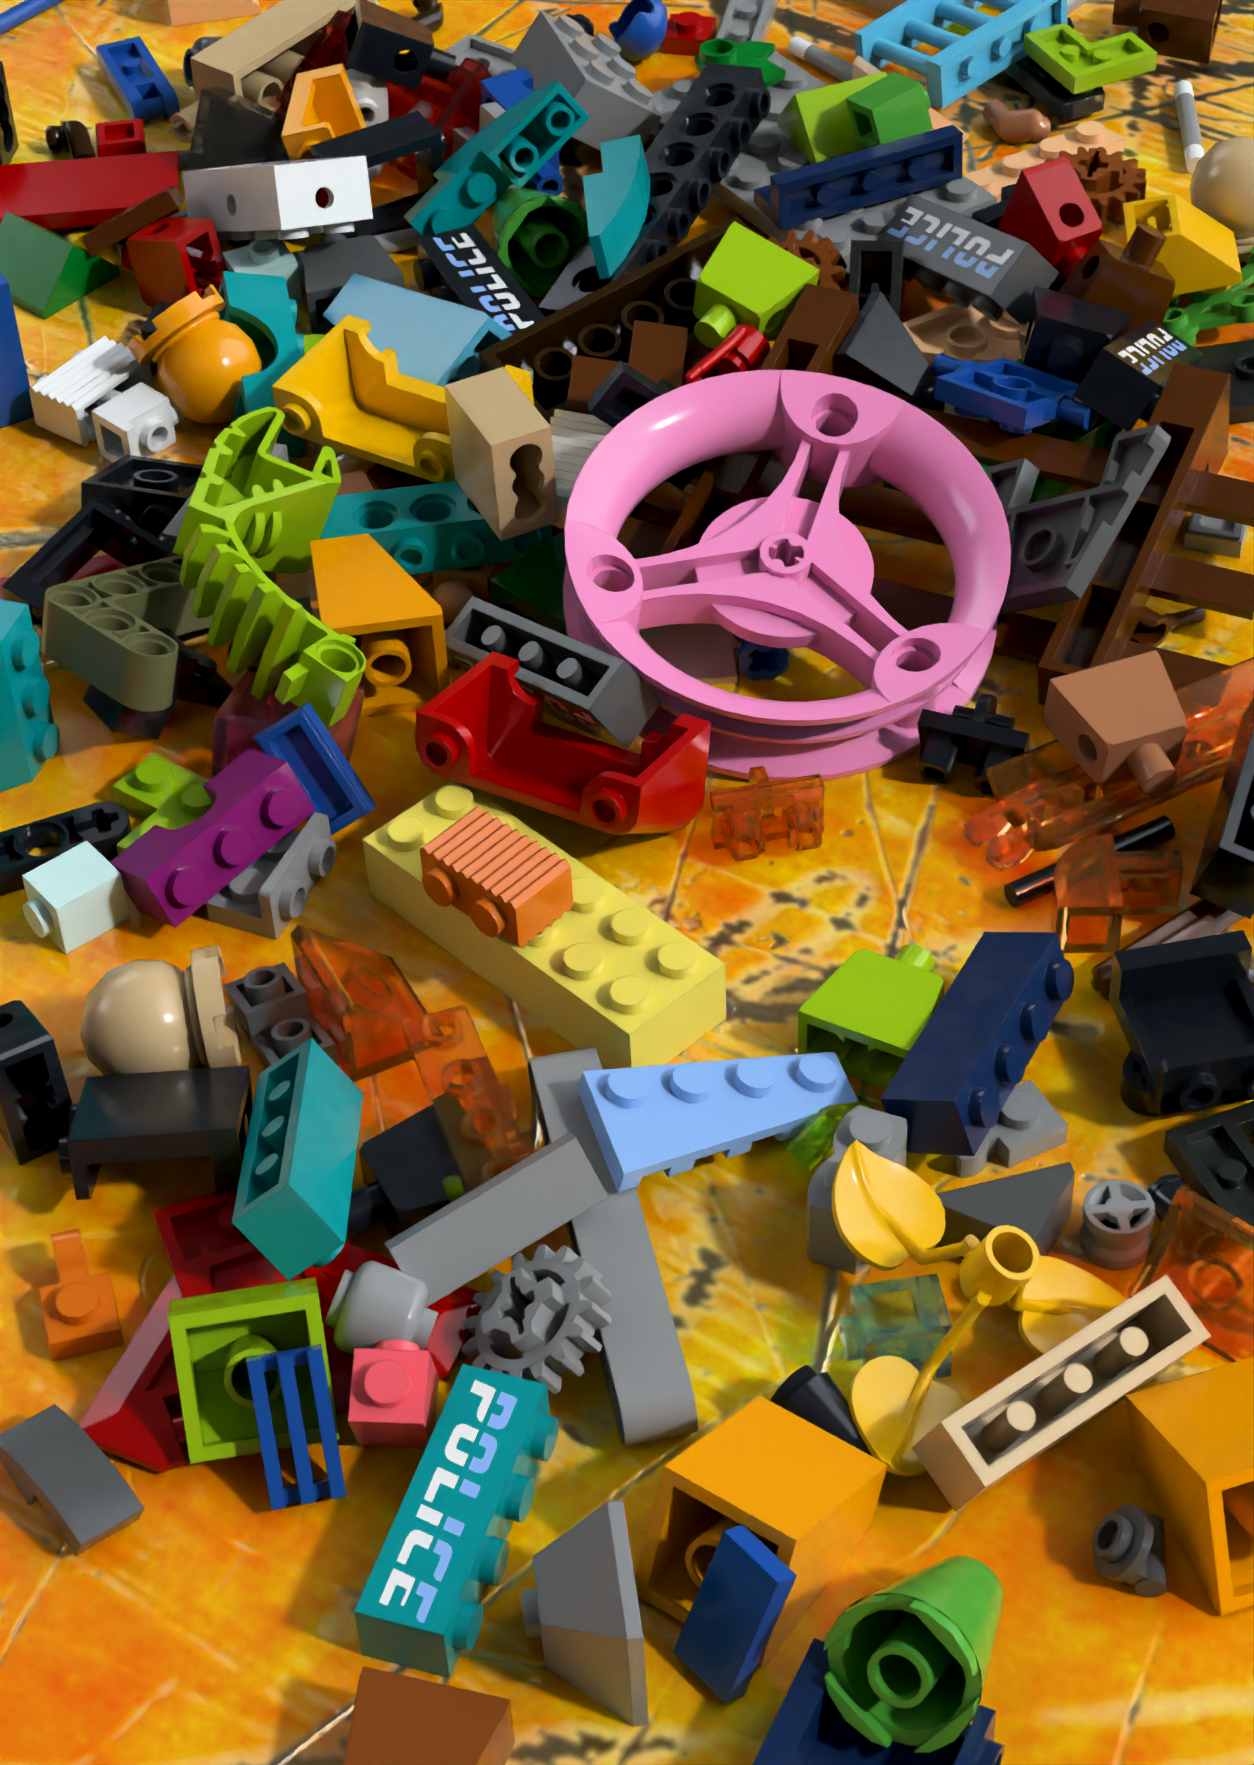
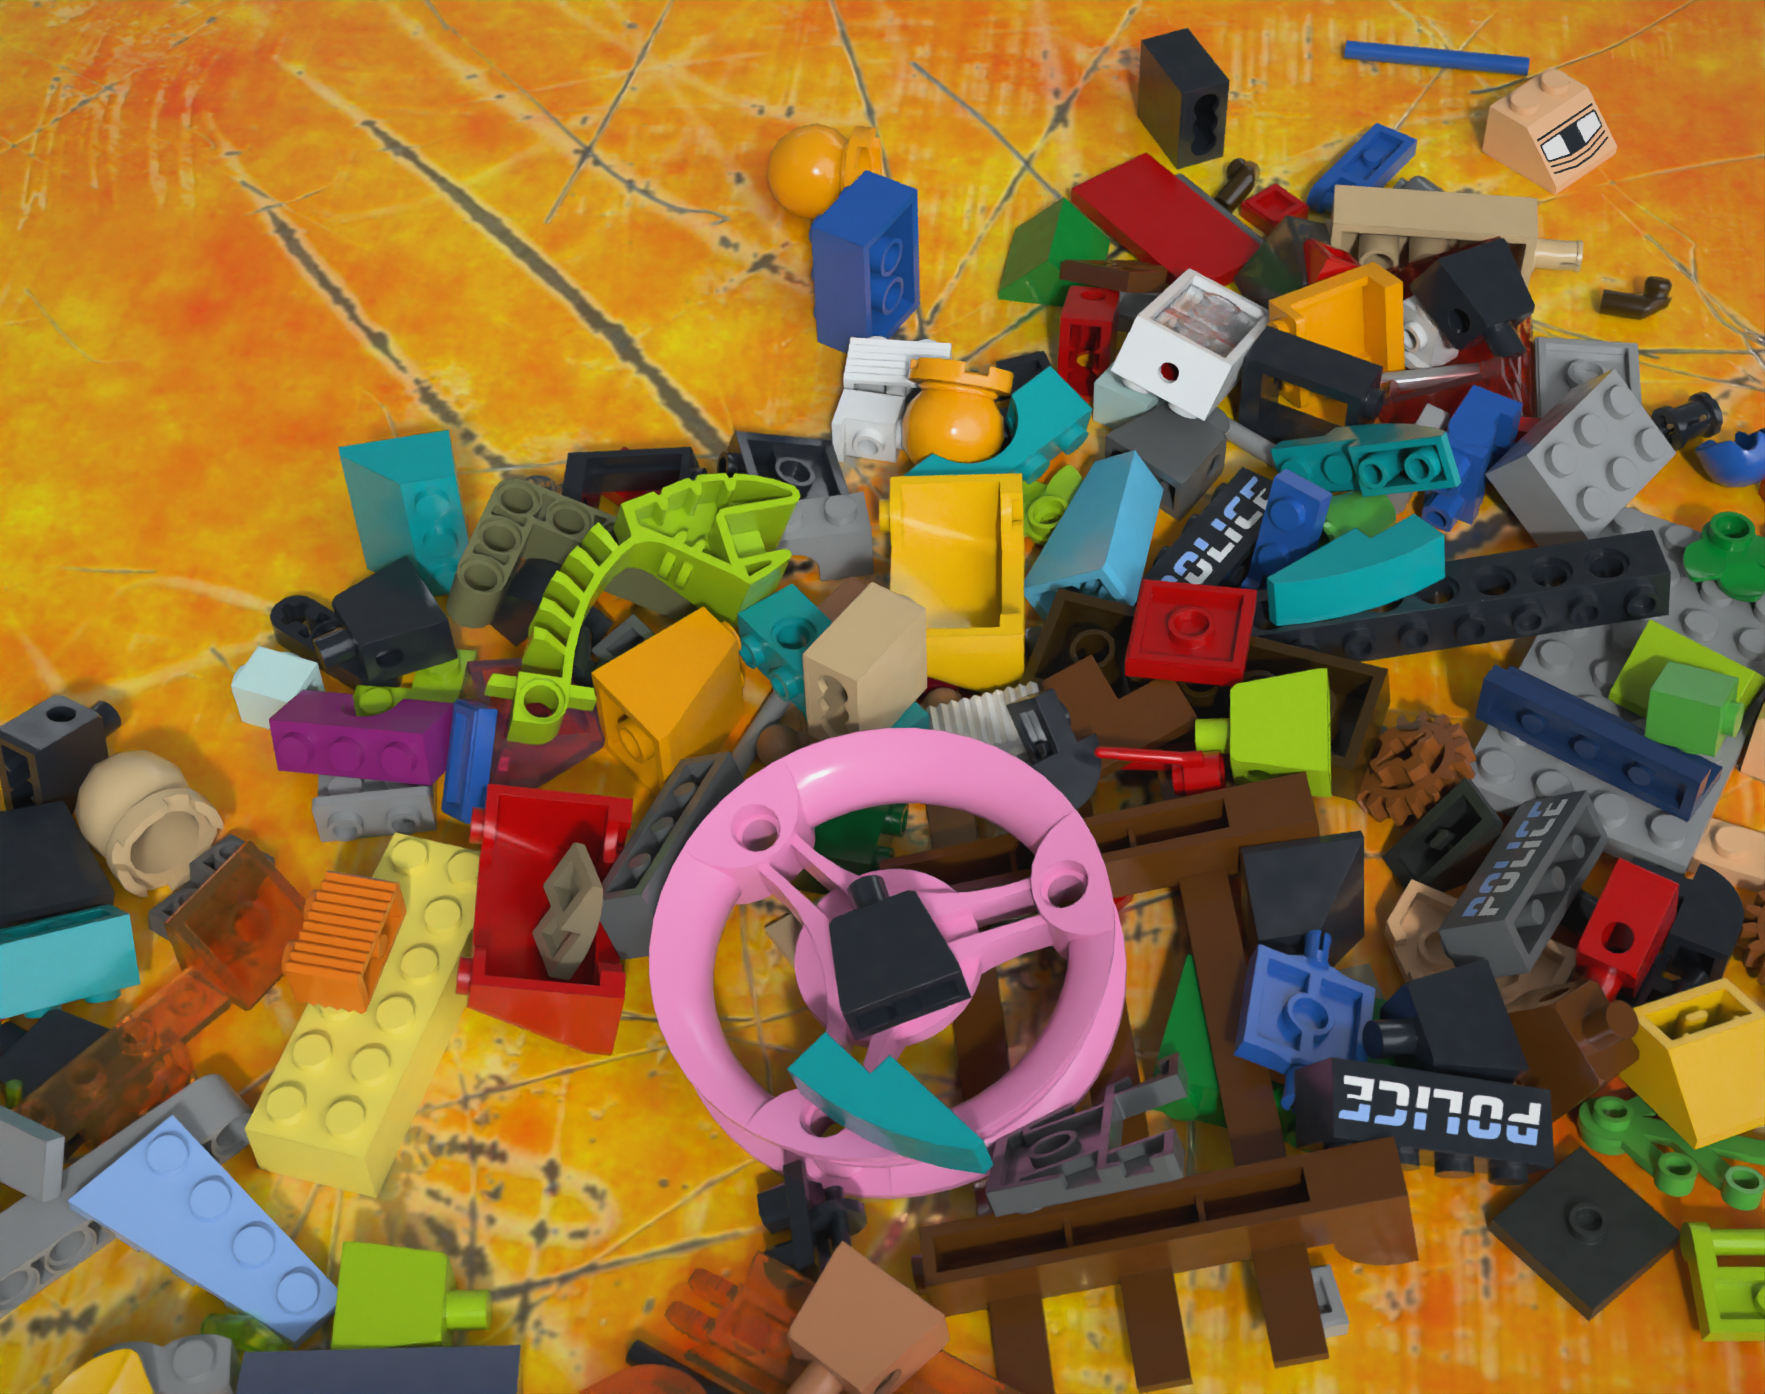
camera: 60 degrees right, 5 degrees up
clear orange hips [710,766,824,862] -> none
reddish brown hand [1132,606,1205,647] -> none
none -> black torso [312,557,458,683]
none -> dark tan slope [532,842,603,981]
none -> teal slope [787,1032,994,1174]
none -> black torso [829,875,972,1041]
none -> red plate [1125,579,1257,687]
none -> blue plate [1240,469,1333,590]
none -> red slope [1303,238,1362,285]

